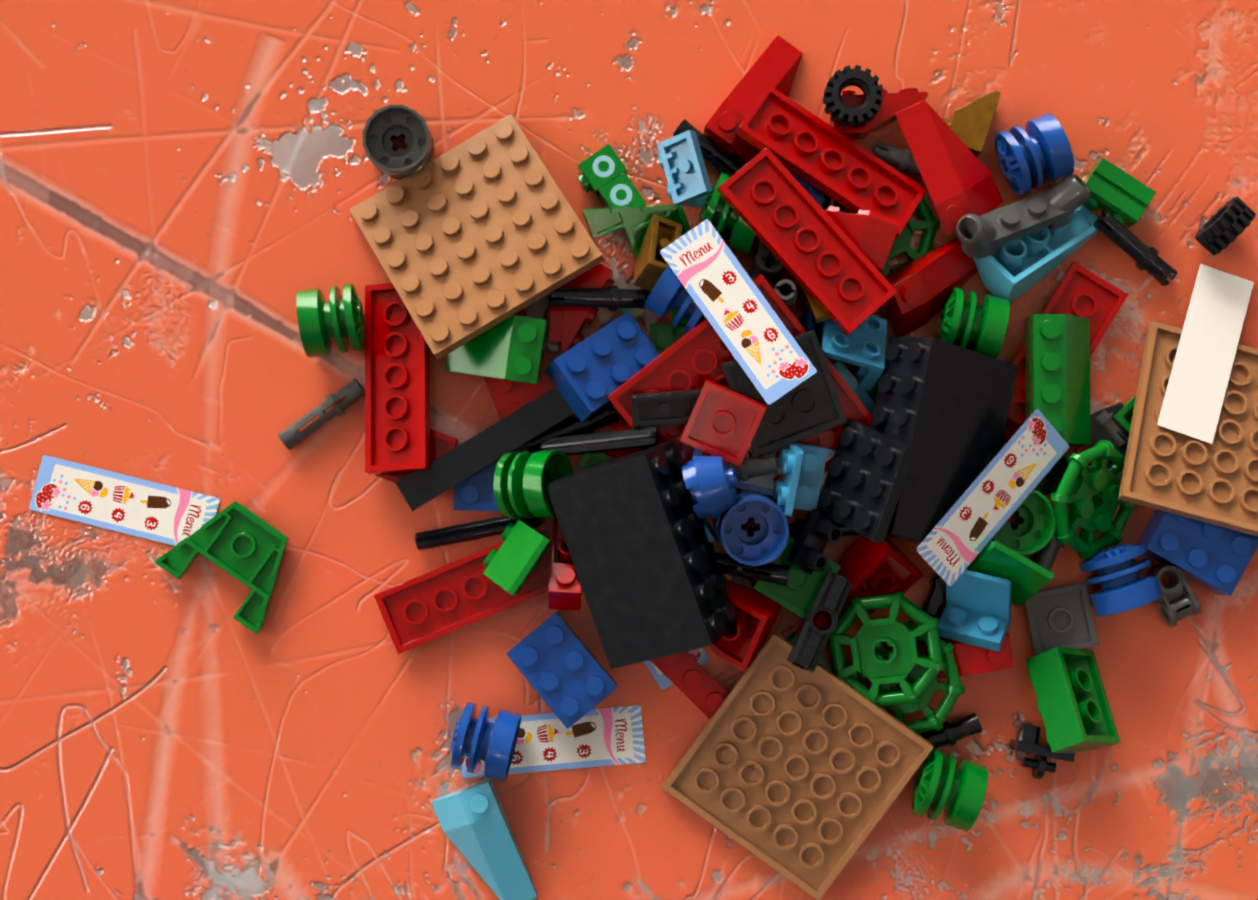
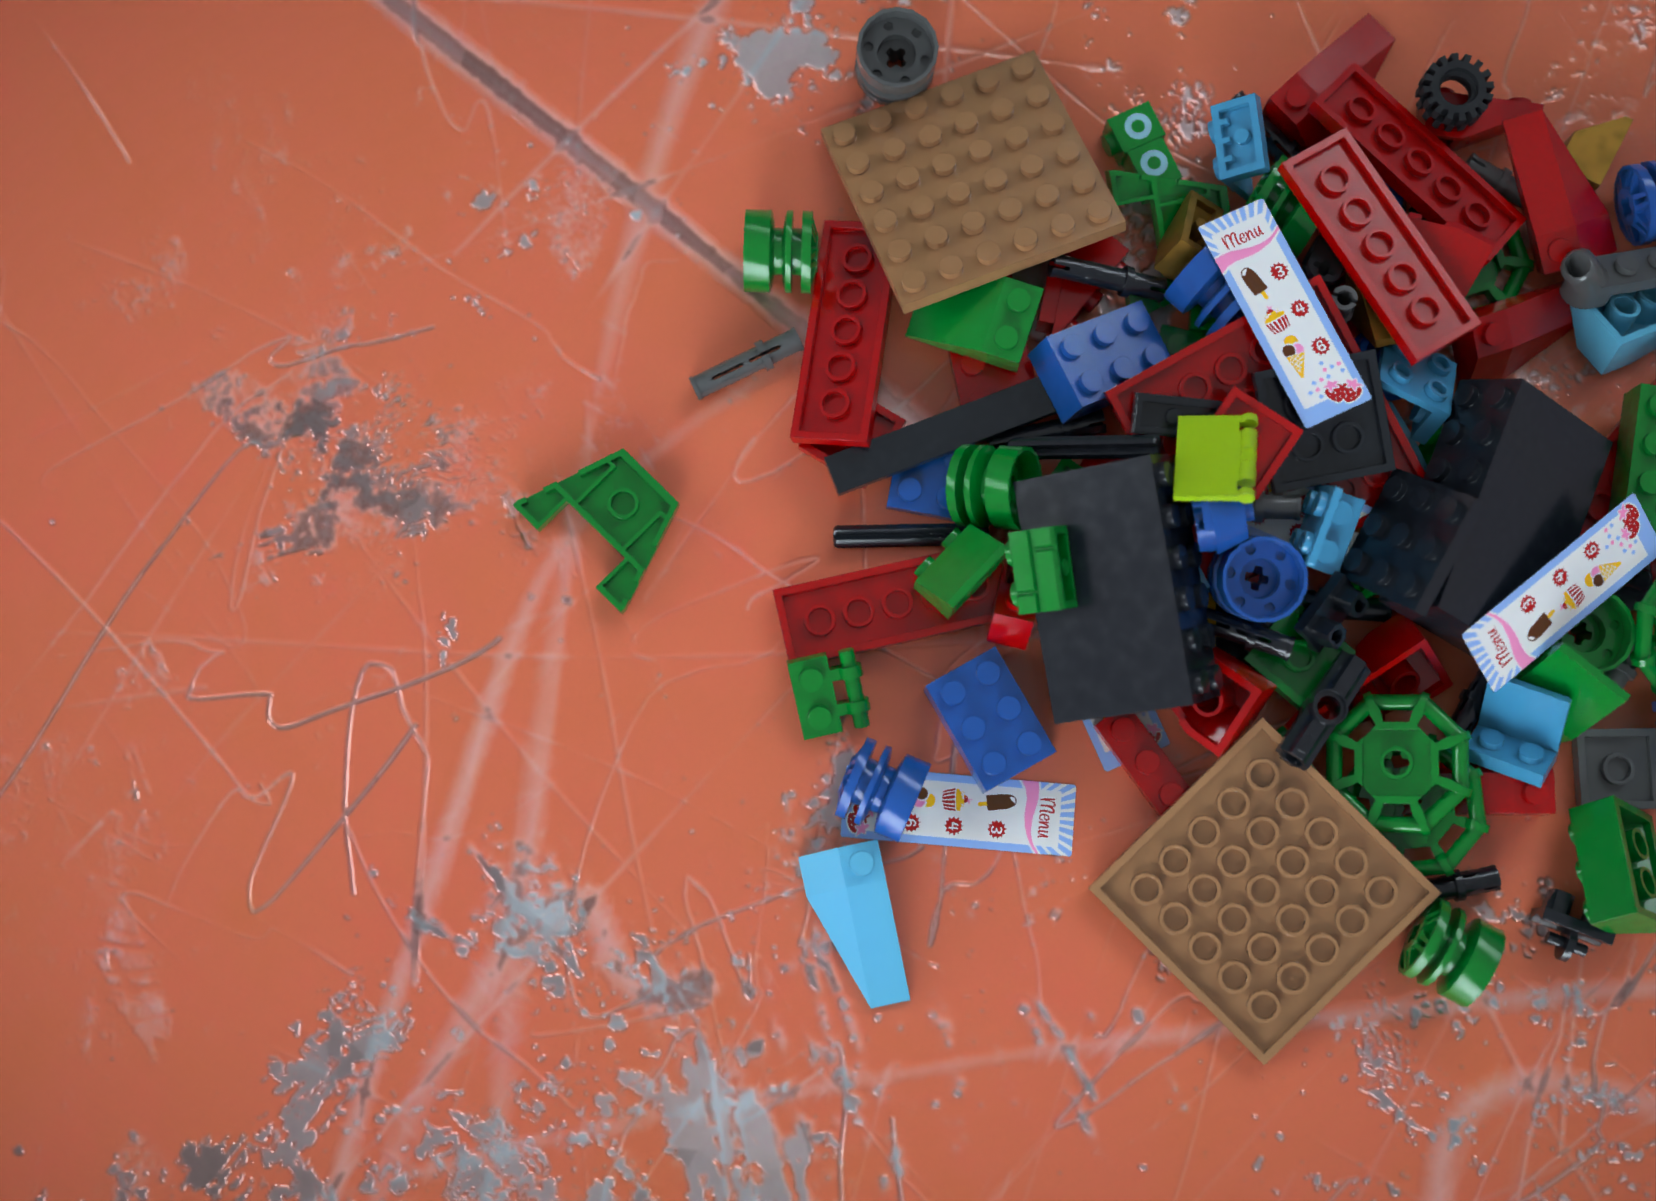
camera: 15 degrees right, 5 degrees down
sticker [29,455,220,546] -> none
green wheel [938,287,1010,358] -> none
none -> green plate [786,647,871,740]
none -> green brick [1005,525,1078,615]
none -> lime piece [1173,413,1258,504]

